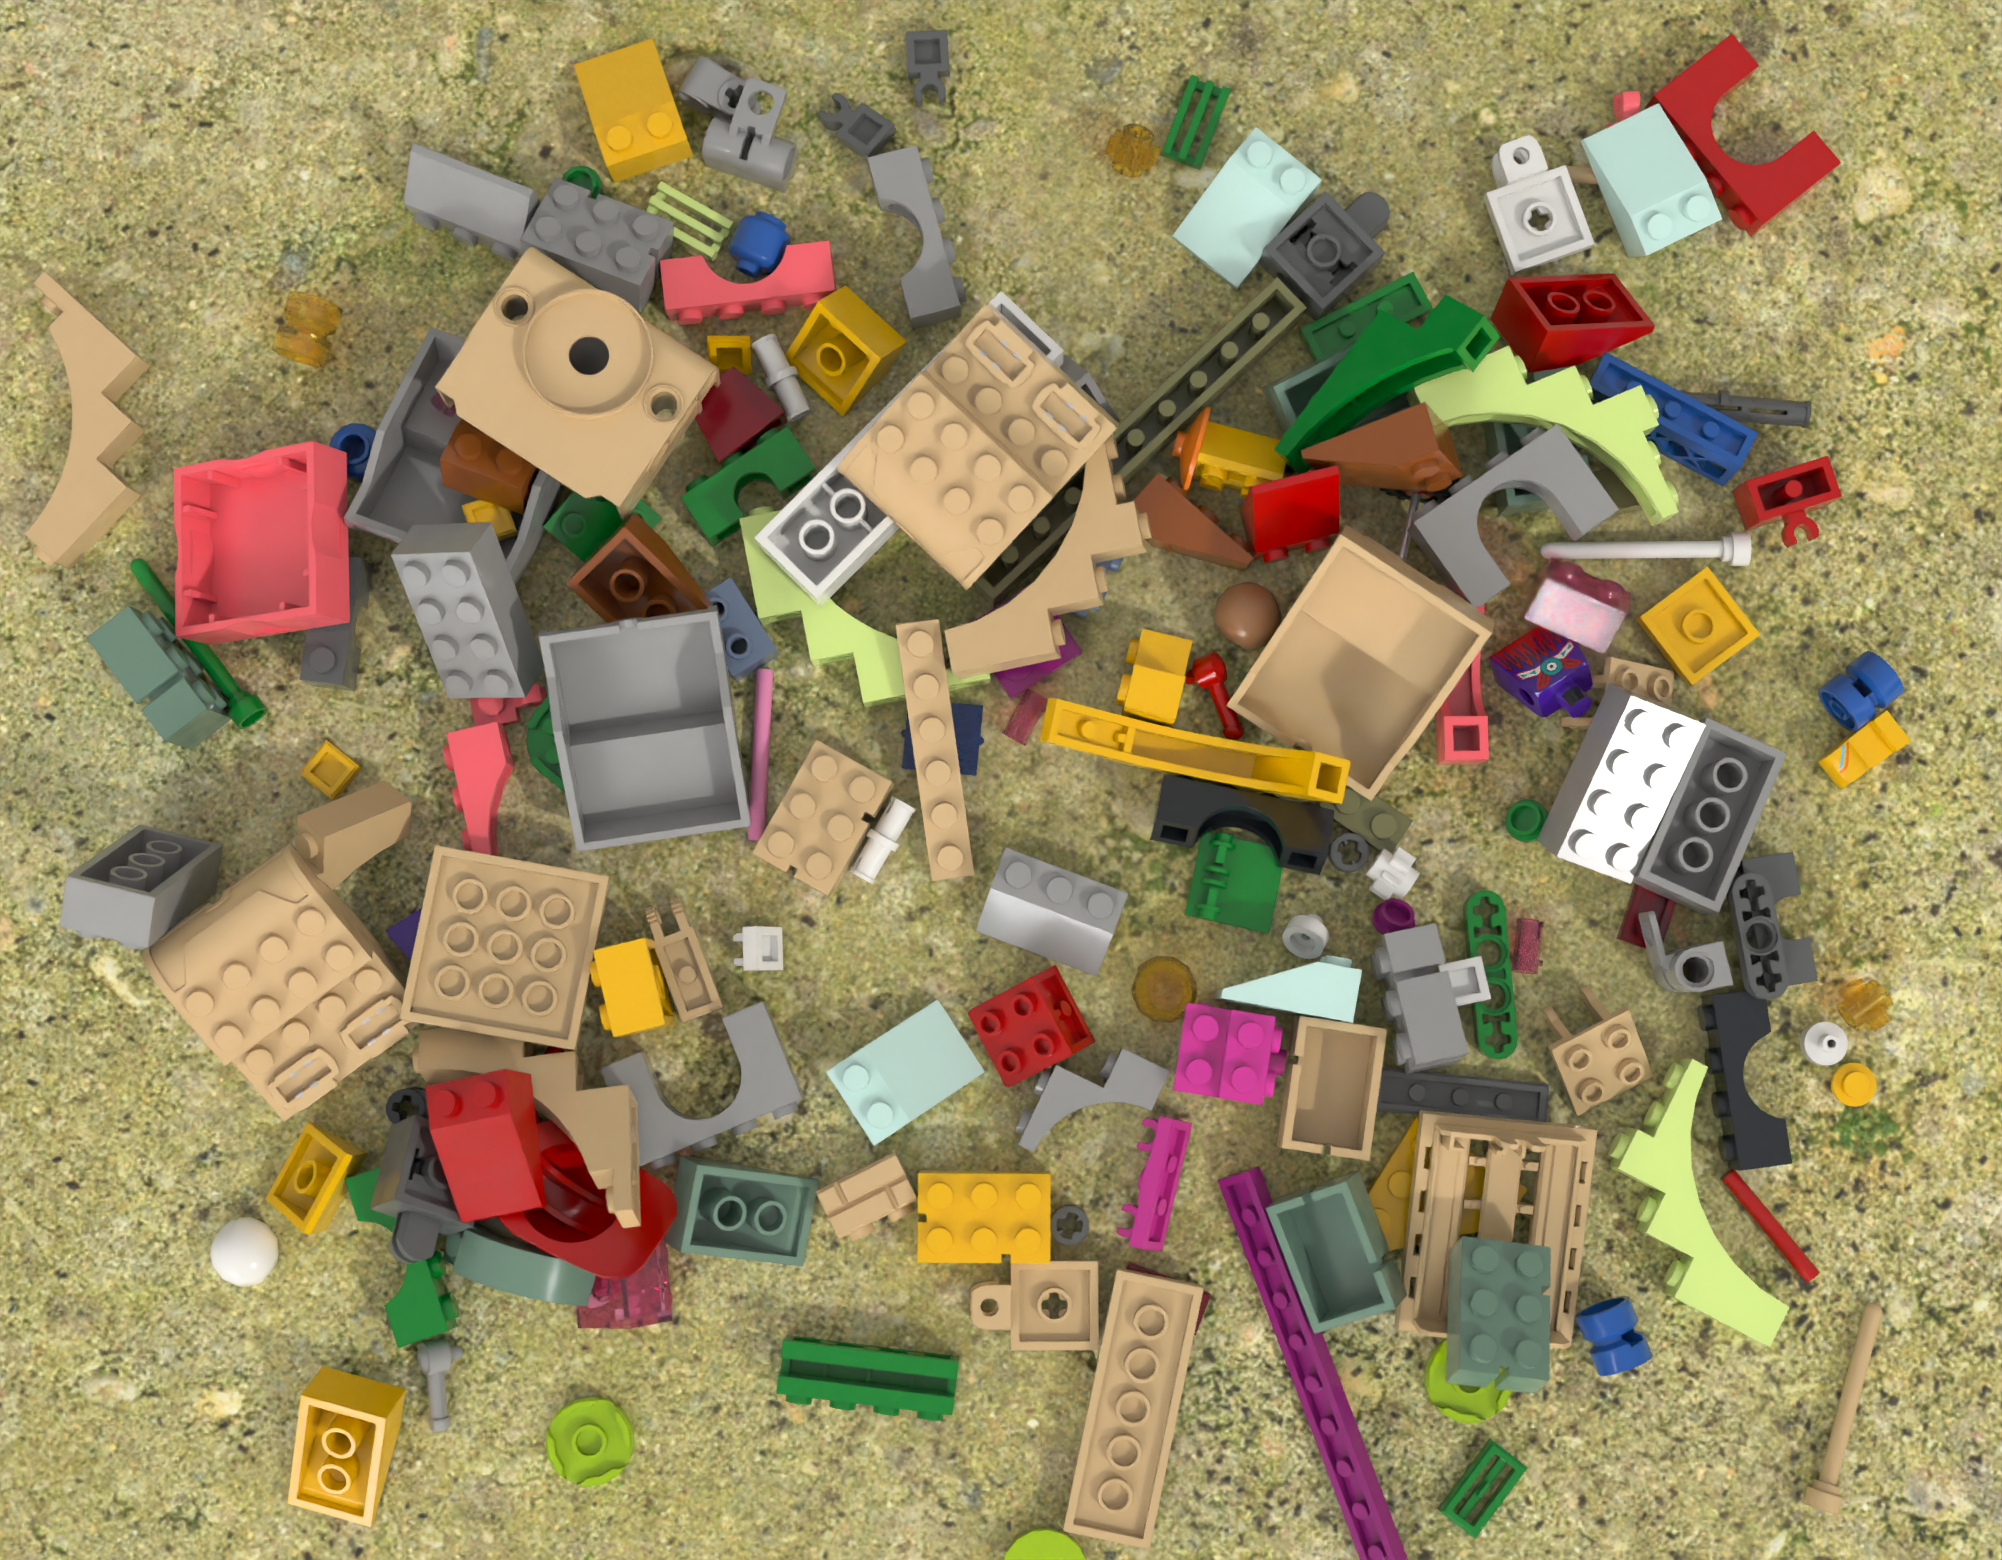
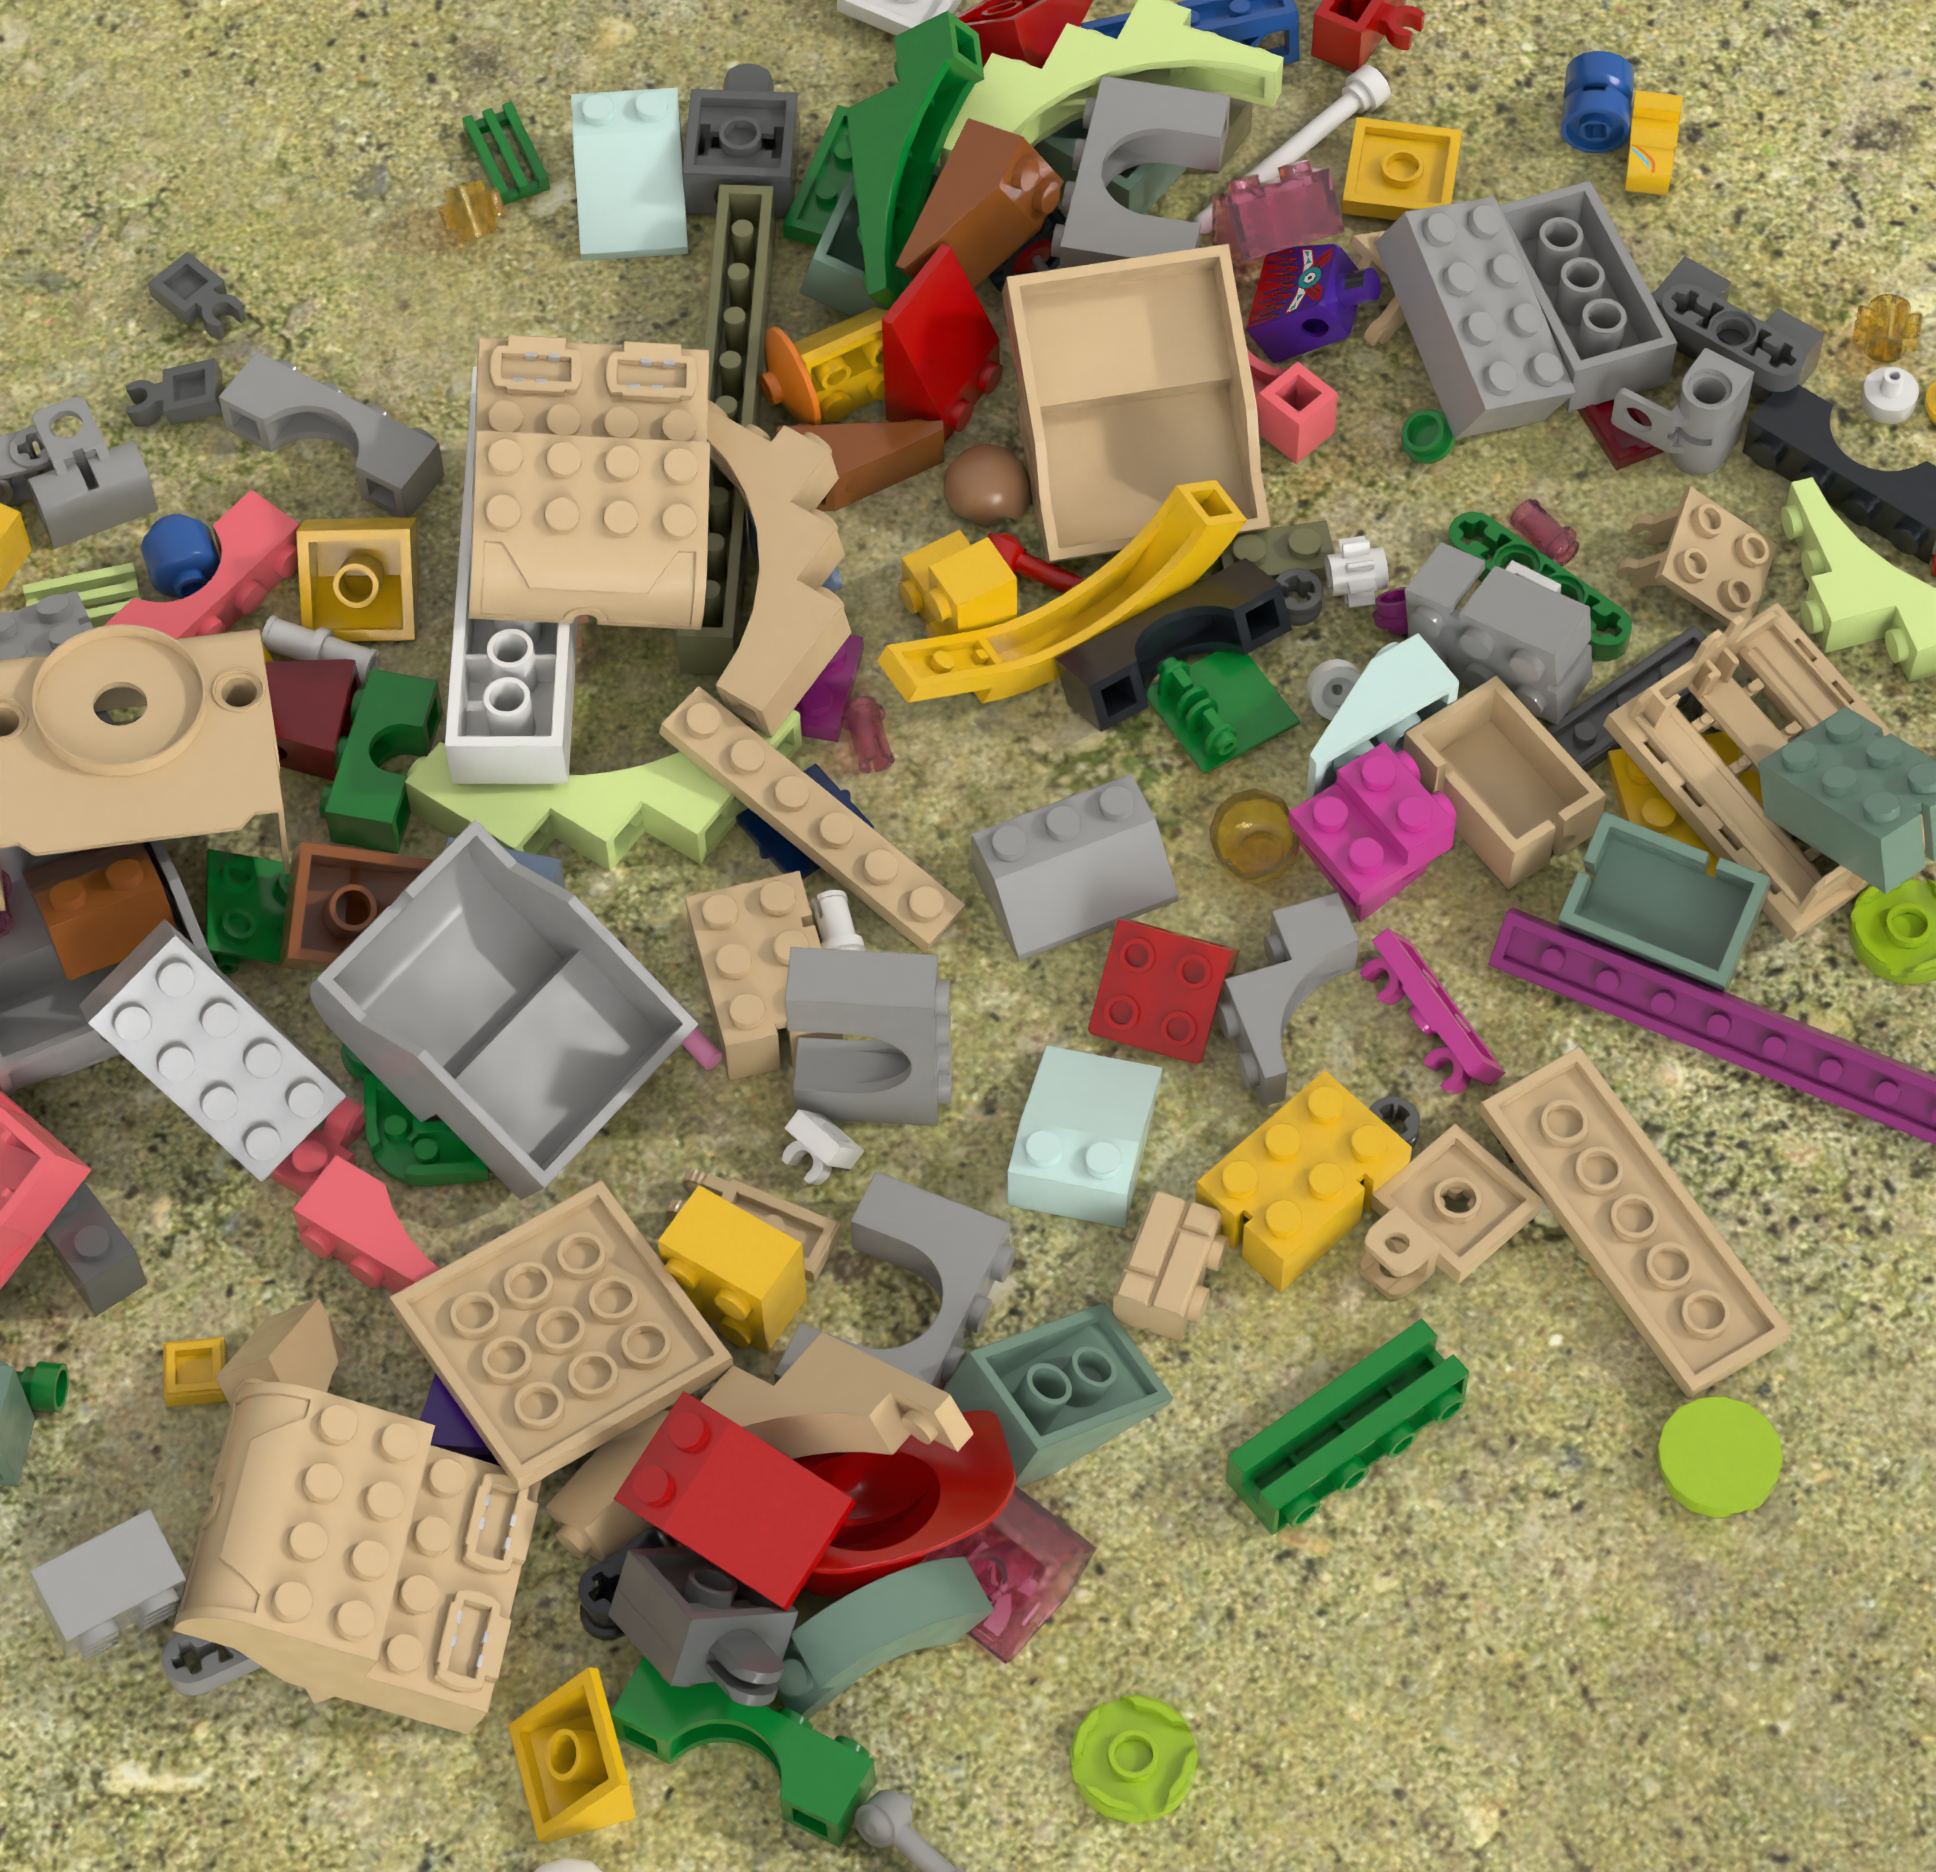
camera: 45 degrees left, 25 degrees down
none -> light grey arch [785,947,953,1126]

